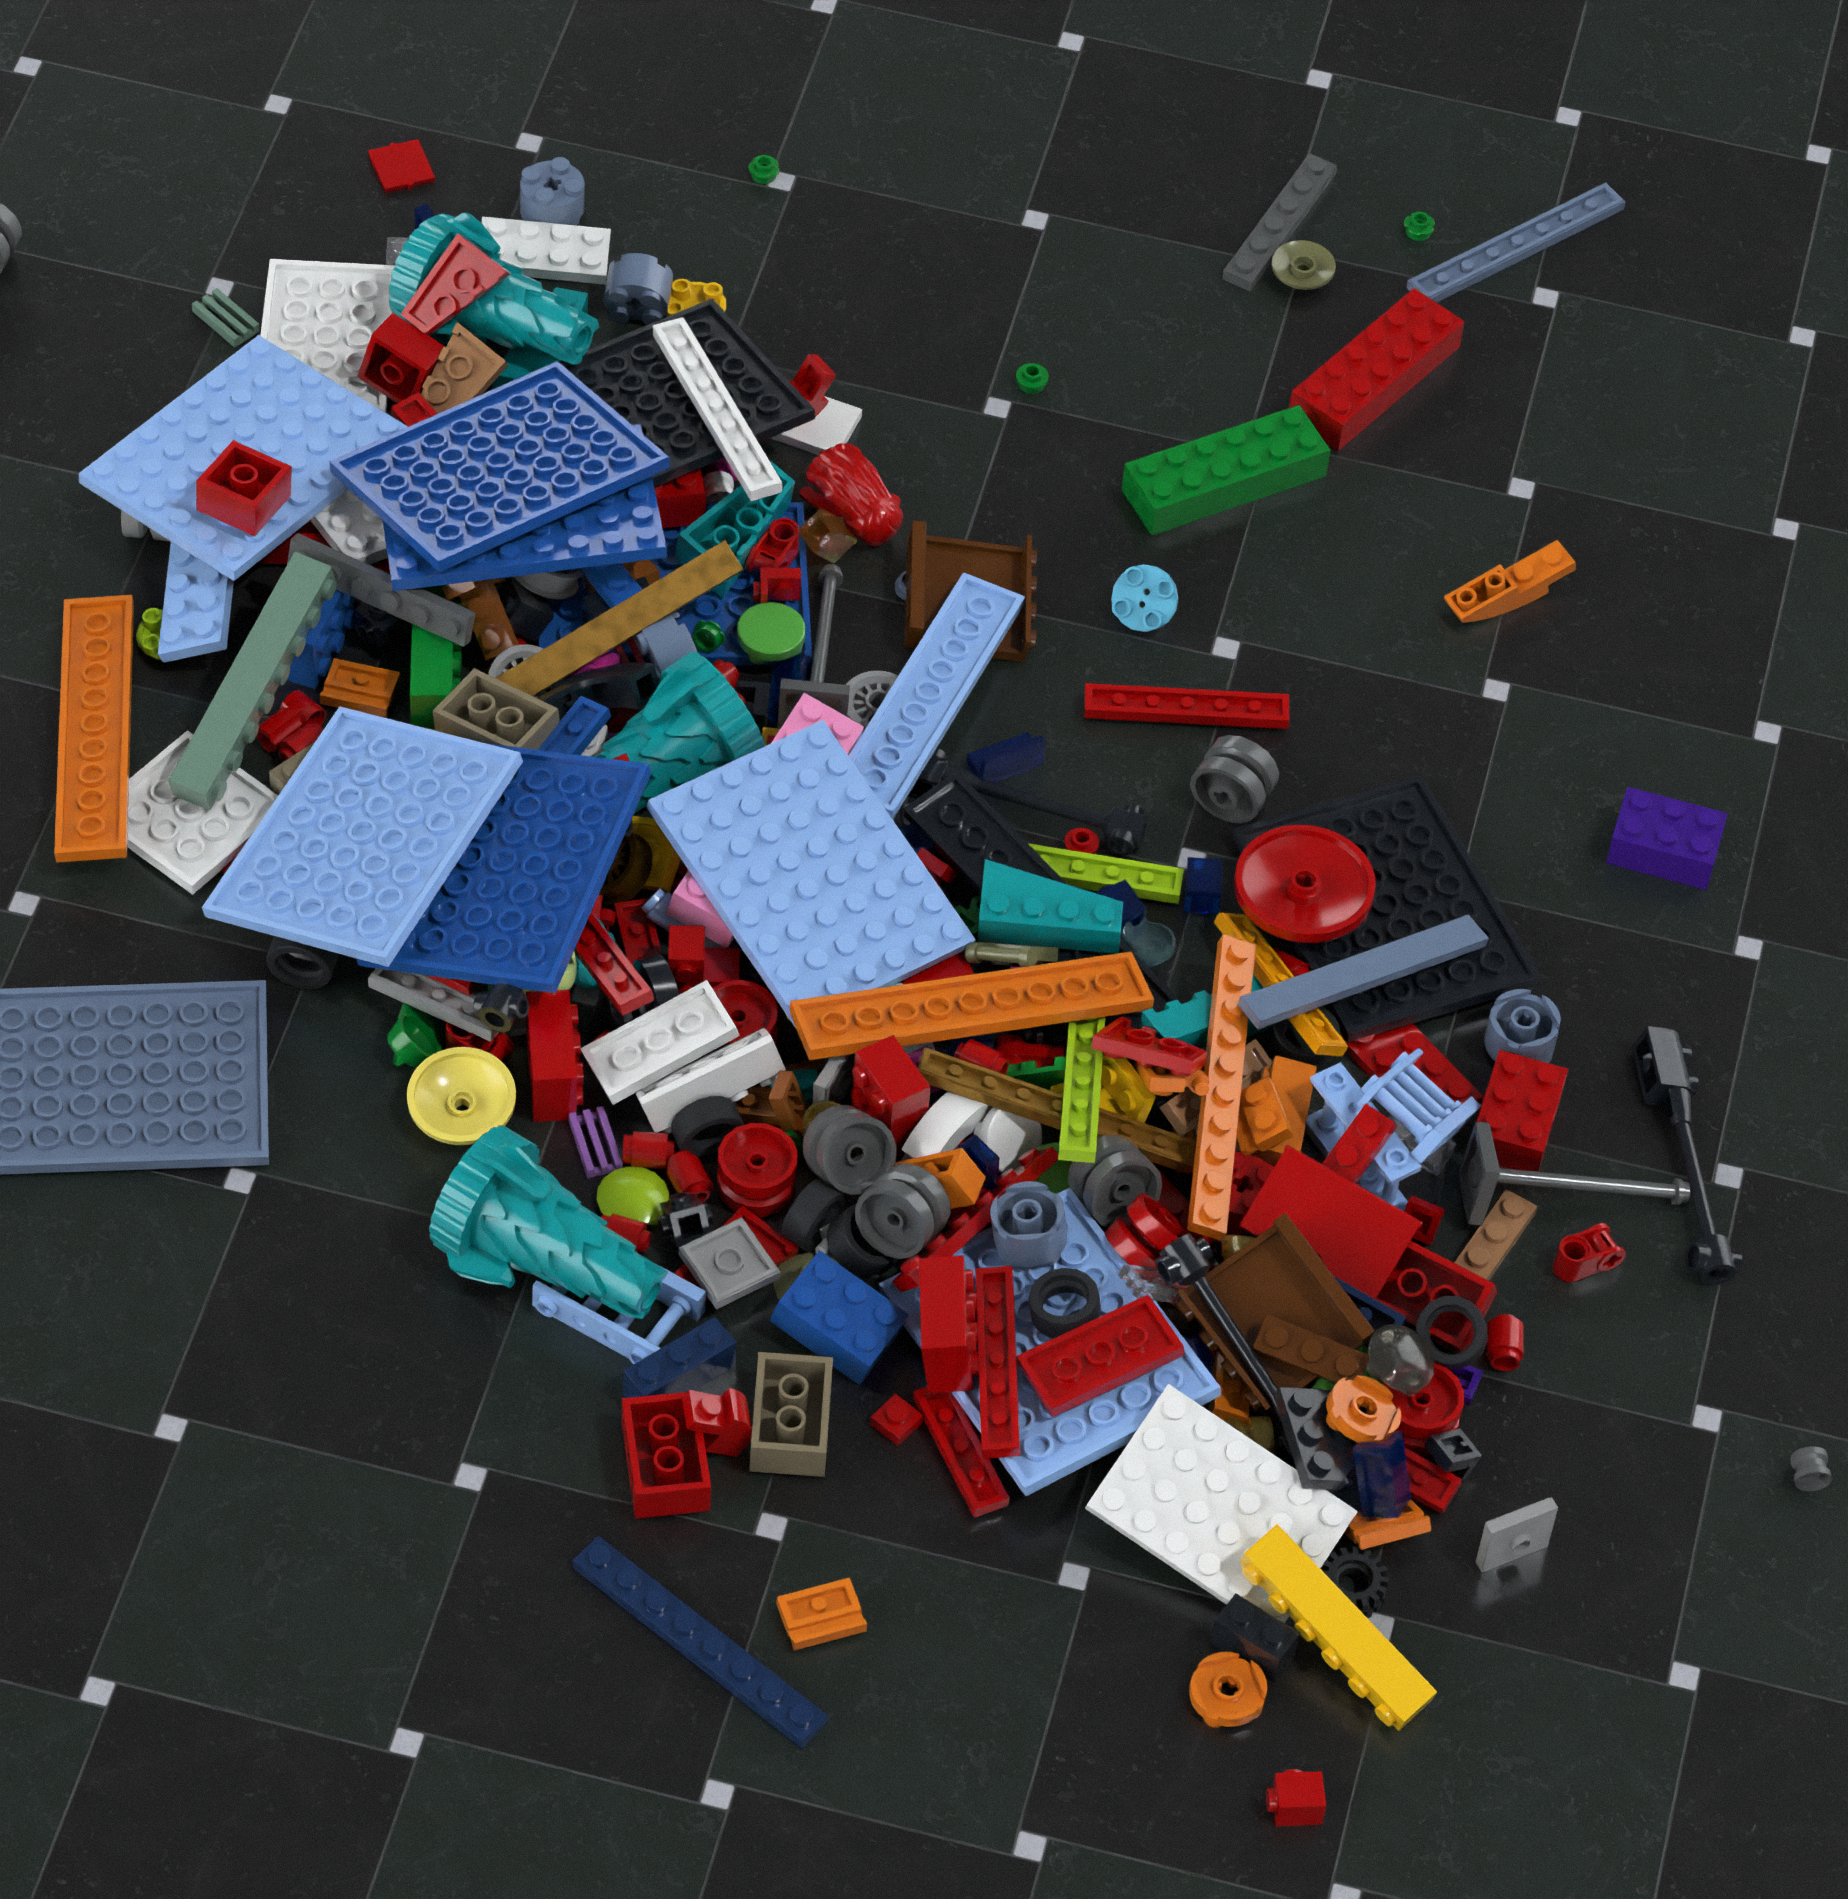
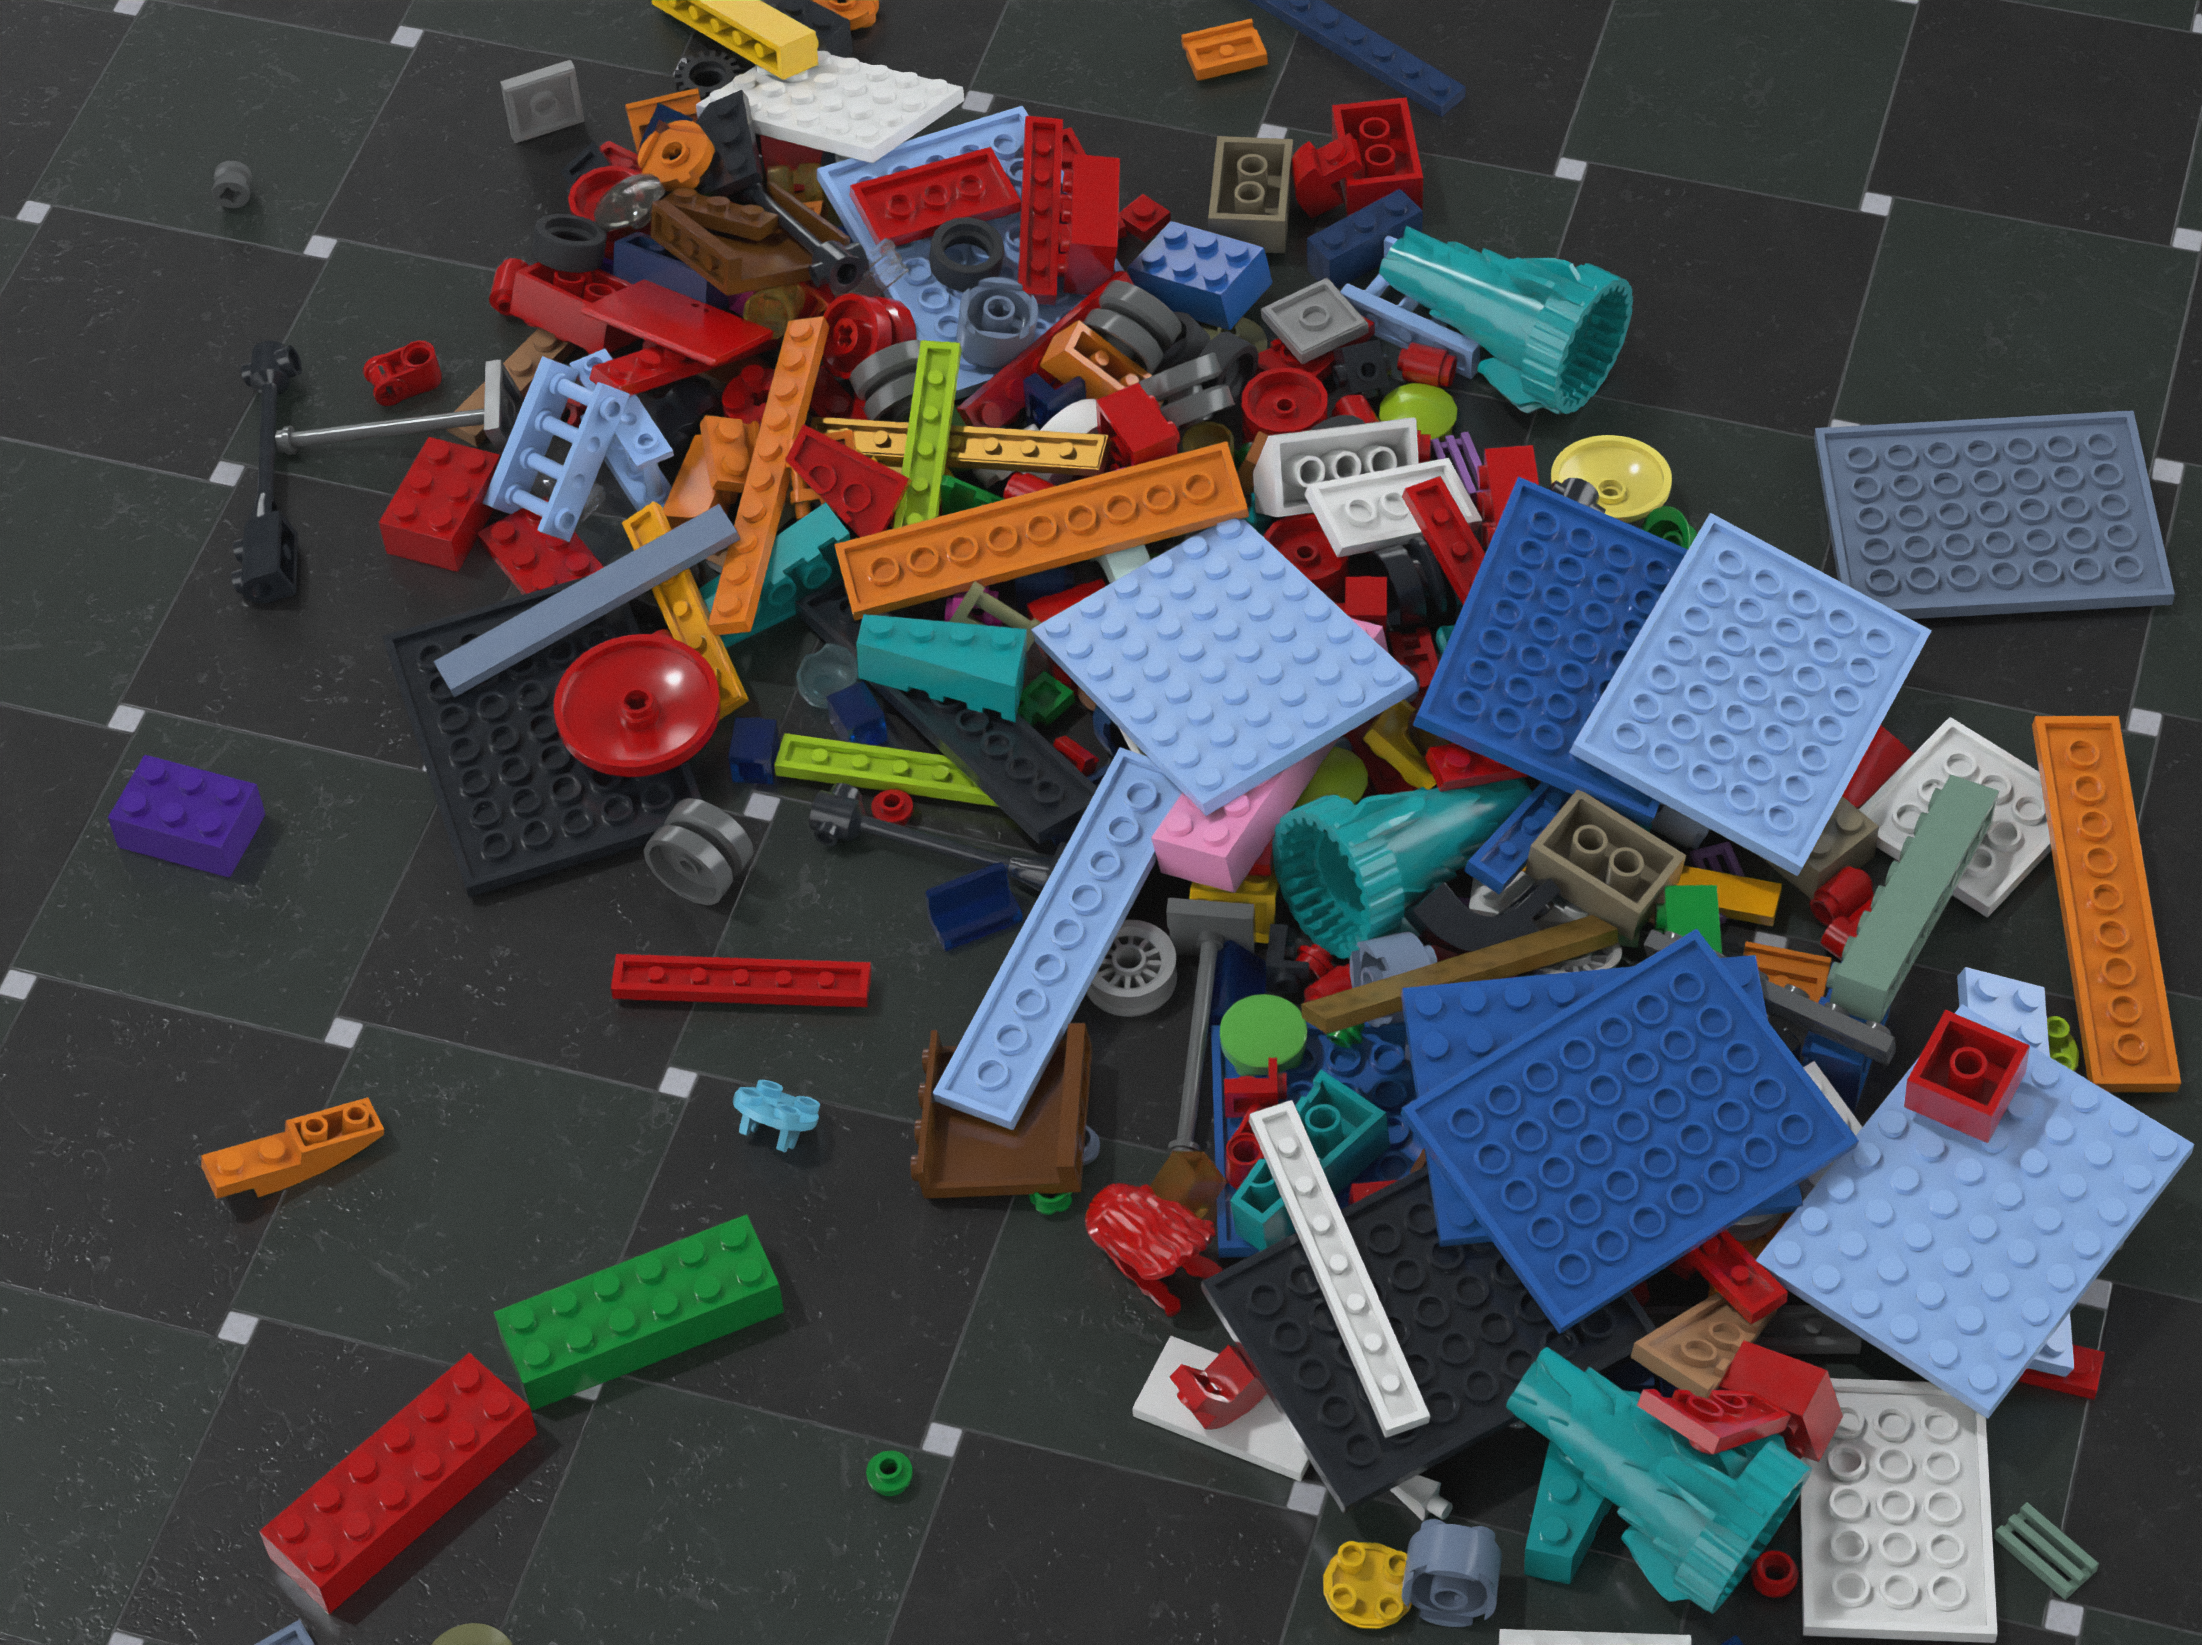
camera: 170 degrees left, 0 degrees up
sand blue brick [1484,989,1561,1063] -> none

